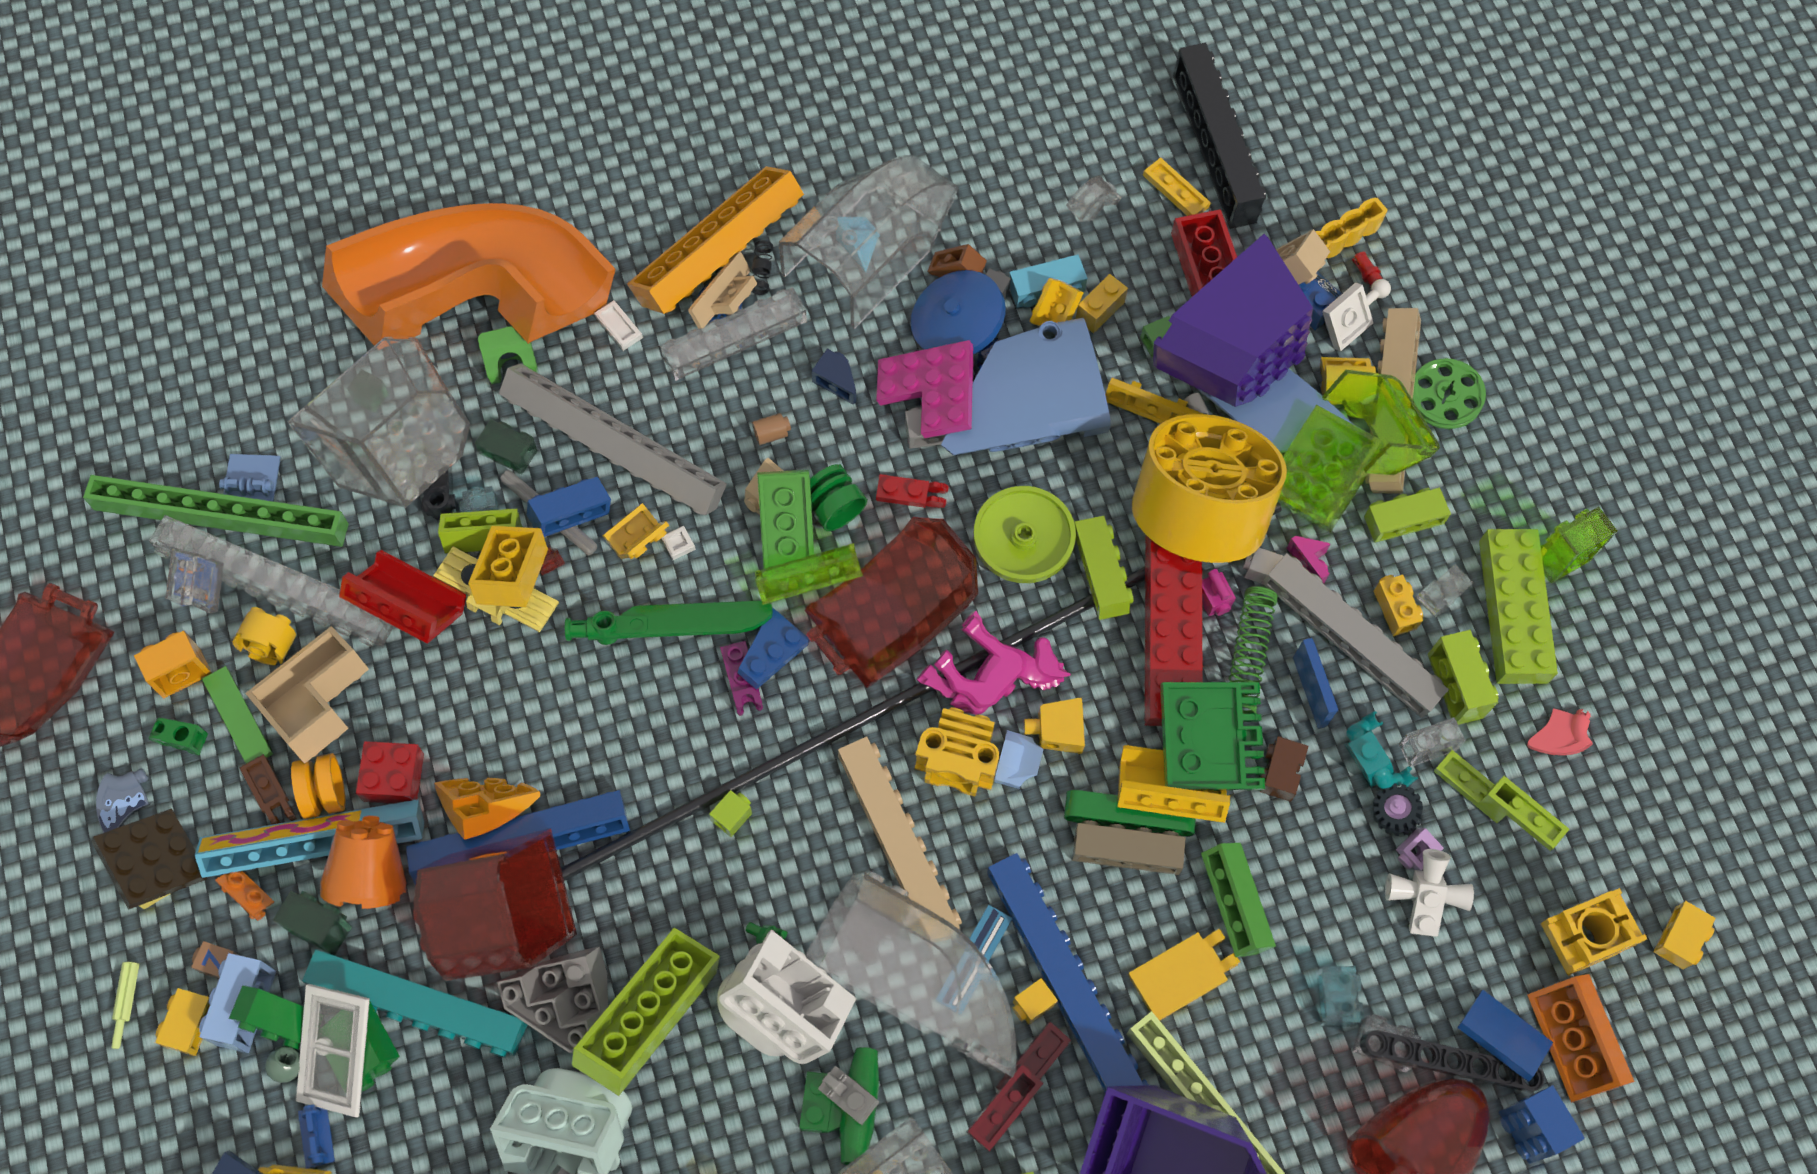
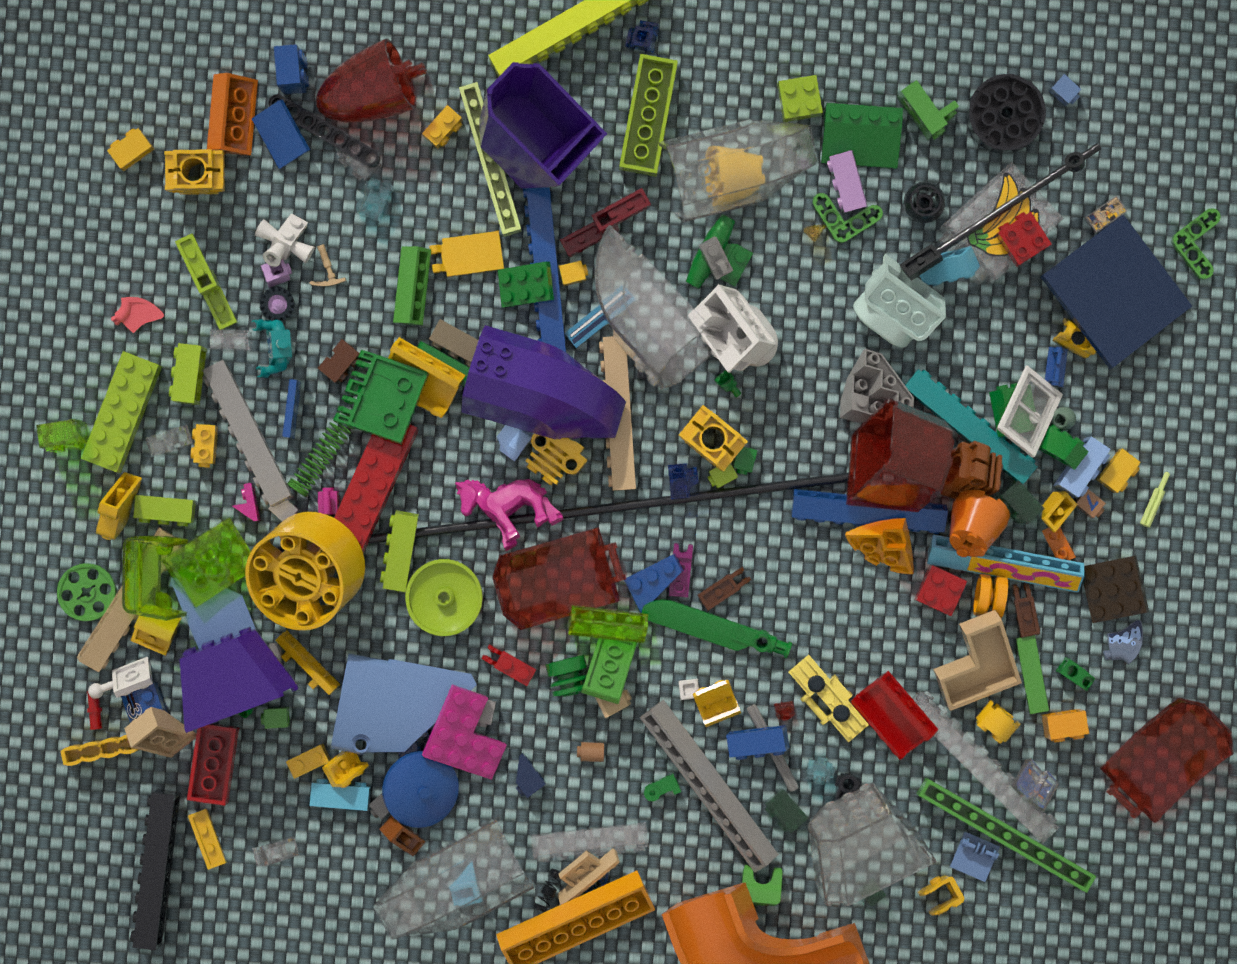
camera: 155 degrees left, 20 degrees up
lime brick [438,509,522,554] -> none
yellow brick [468,526,548,607] -> none
lime brick [572,927,720,1096] -> none
white tile [594,300,643,351] -> none
yellow torso [1024,698,1085,754] -> none
none -> yellow brick [96,472,142,540]
none -> tan piece [310,244,347,286]
none -> yellow brick [422,105,463,149]
none -> dark purple windscreen [461,325,626,439]
none -> green plate [498,261,554,308]
none -> green leg [644,773,681,802]
none -> clear blue brick [668,463,699,499]
none -> yellow piece [678,405,748,472]
none -> reddish brown hinge [697,566,751,611]
none -> green brick [733,447,758,476]
none -> yellow piece [918,875,964,916]
none -> dark orange piece [939,441,1003,499]
none -> yellow slope [1041,491,1078,532]

